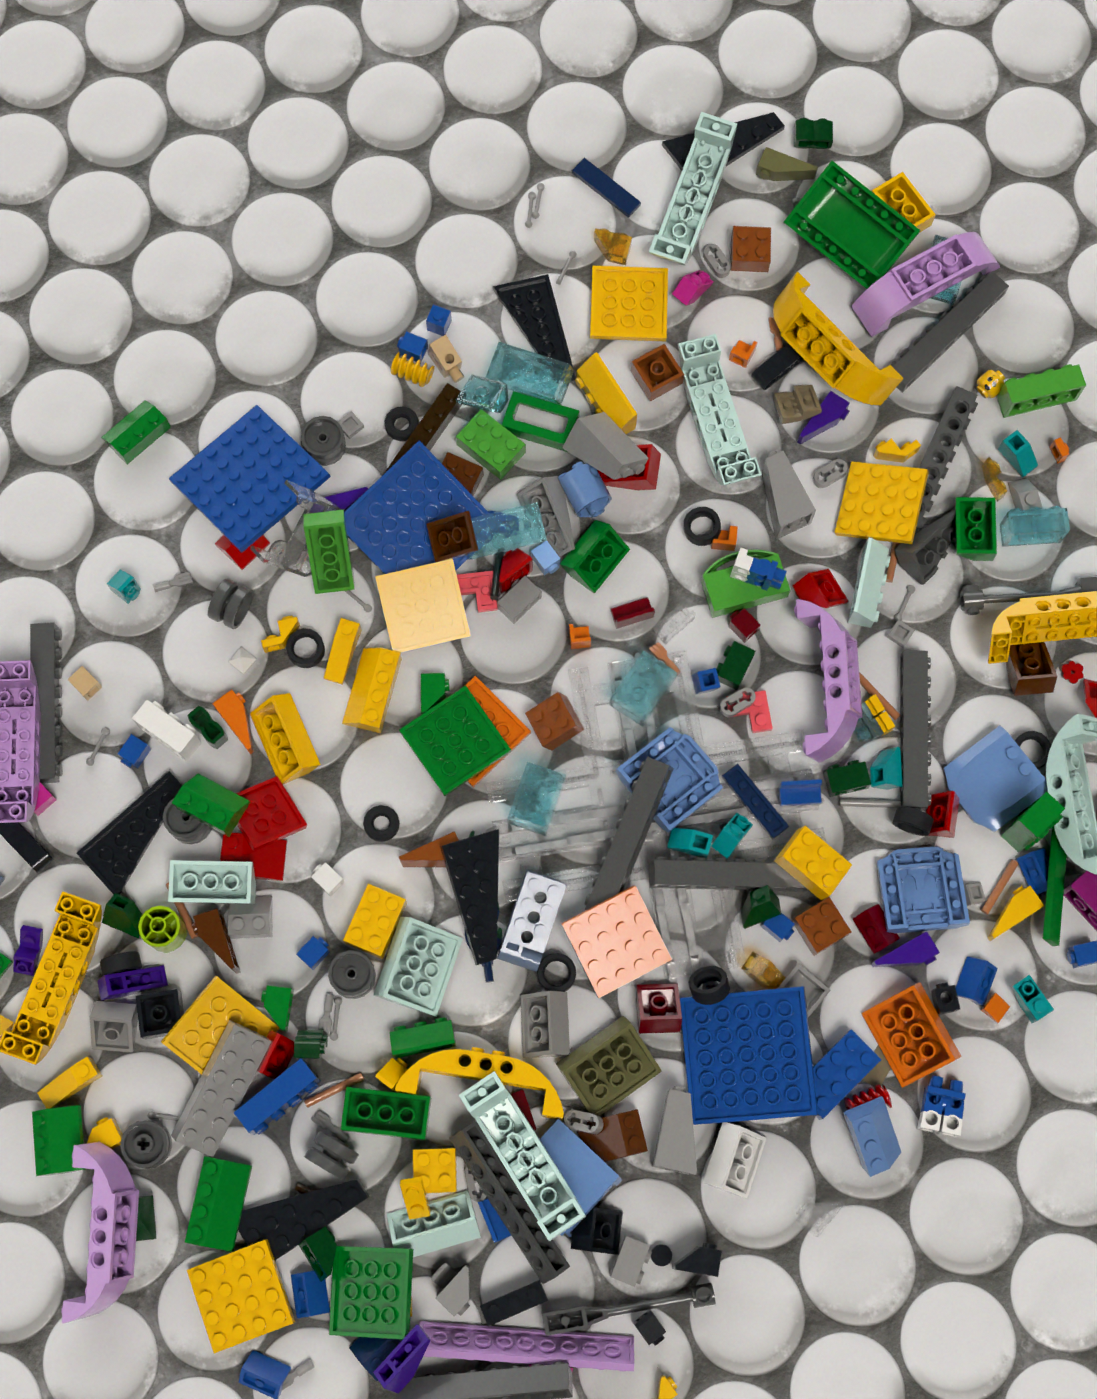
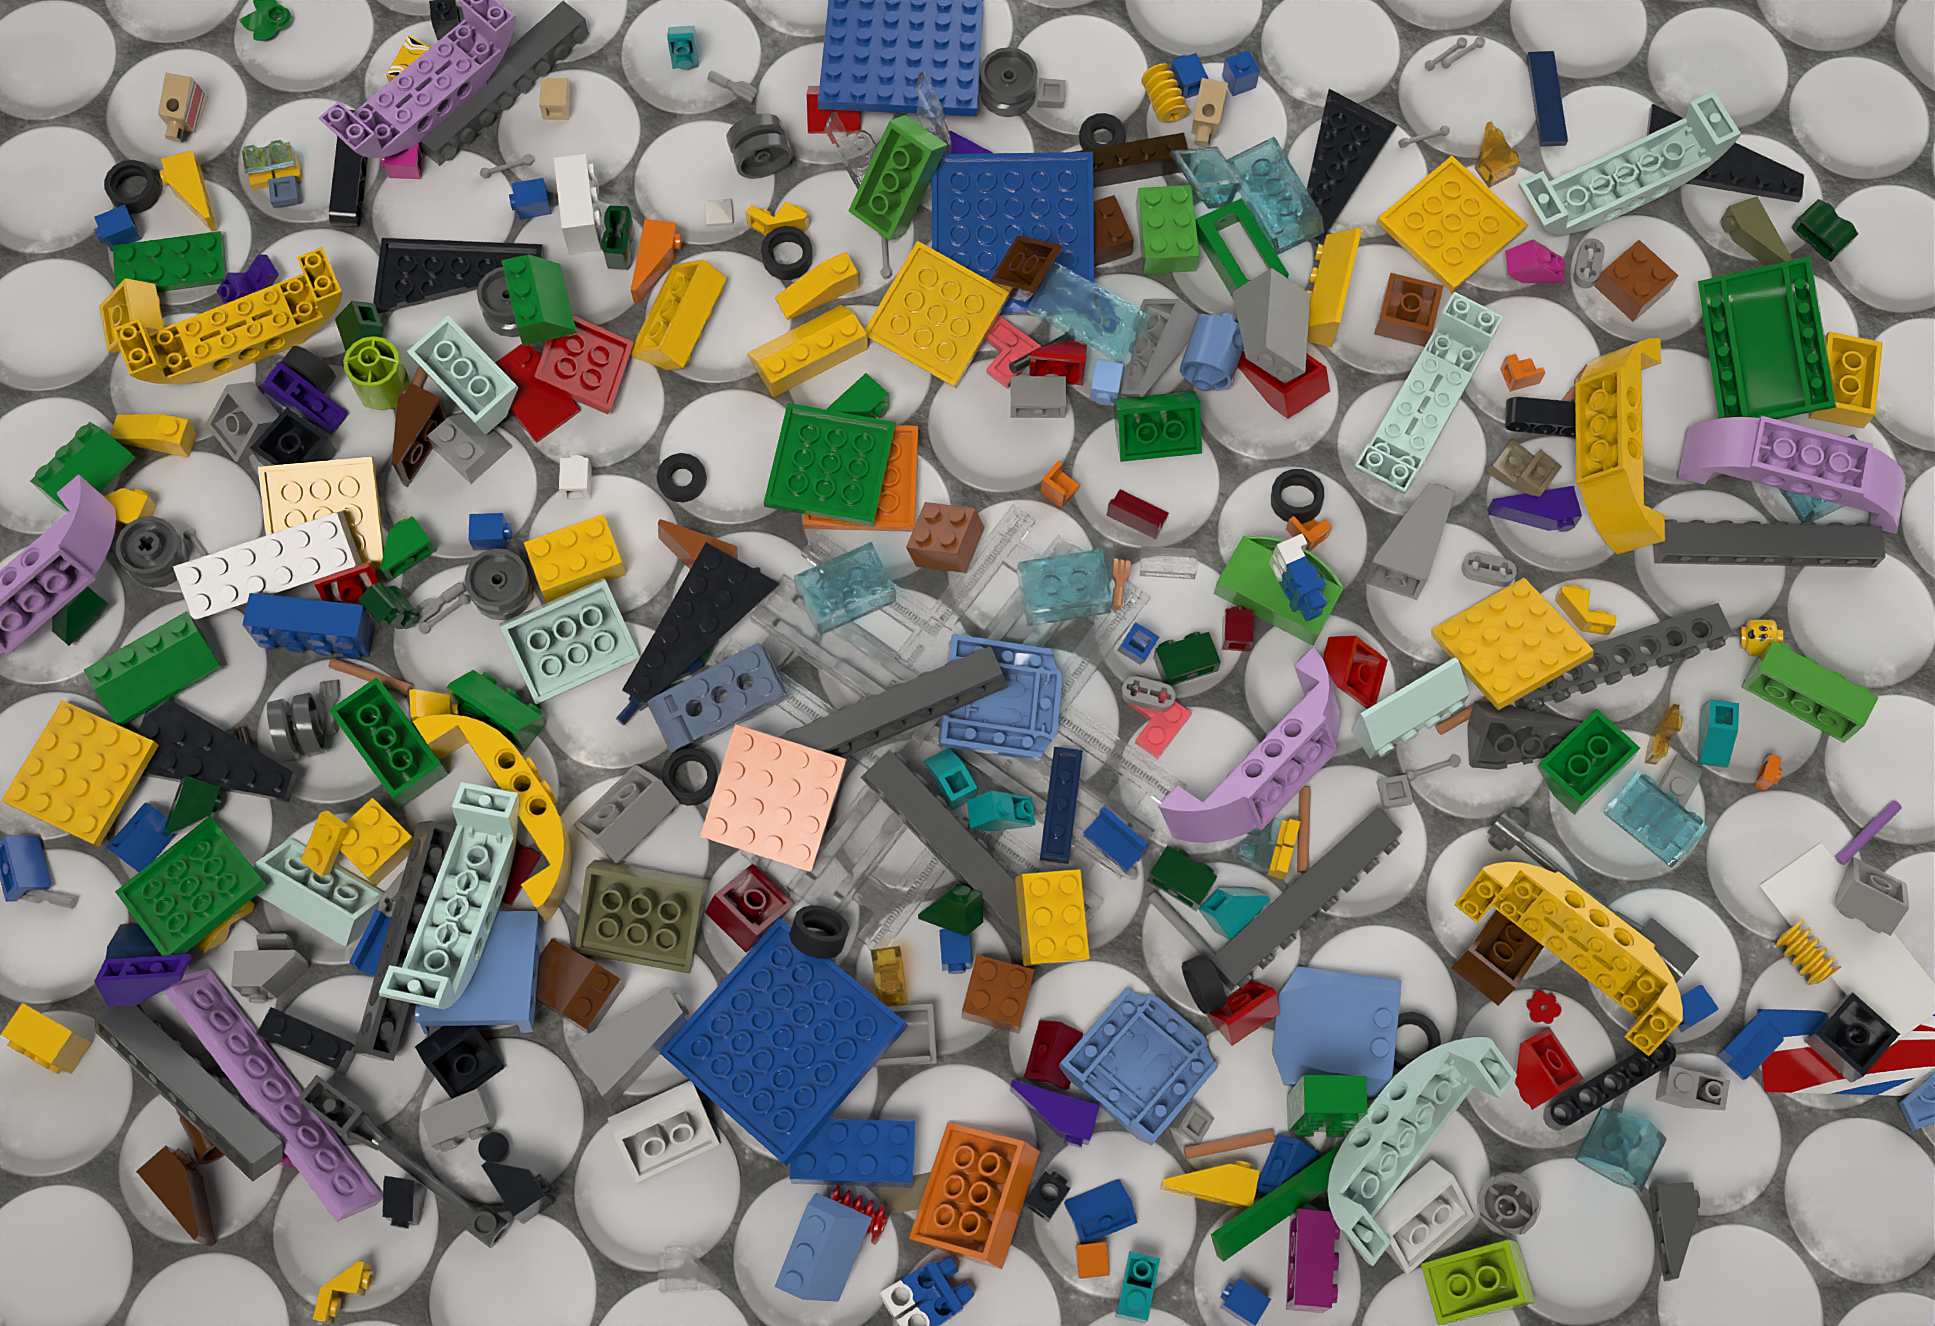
camera: 45 degrees right, 5 degrees down
light grey beam [564,1110,604,1134] -> none

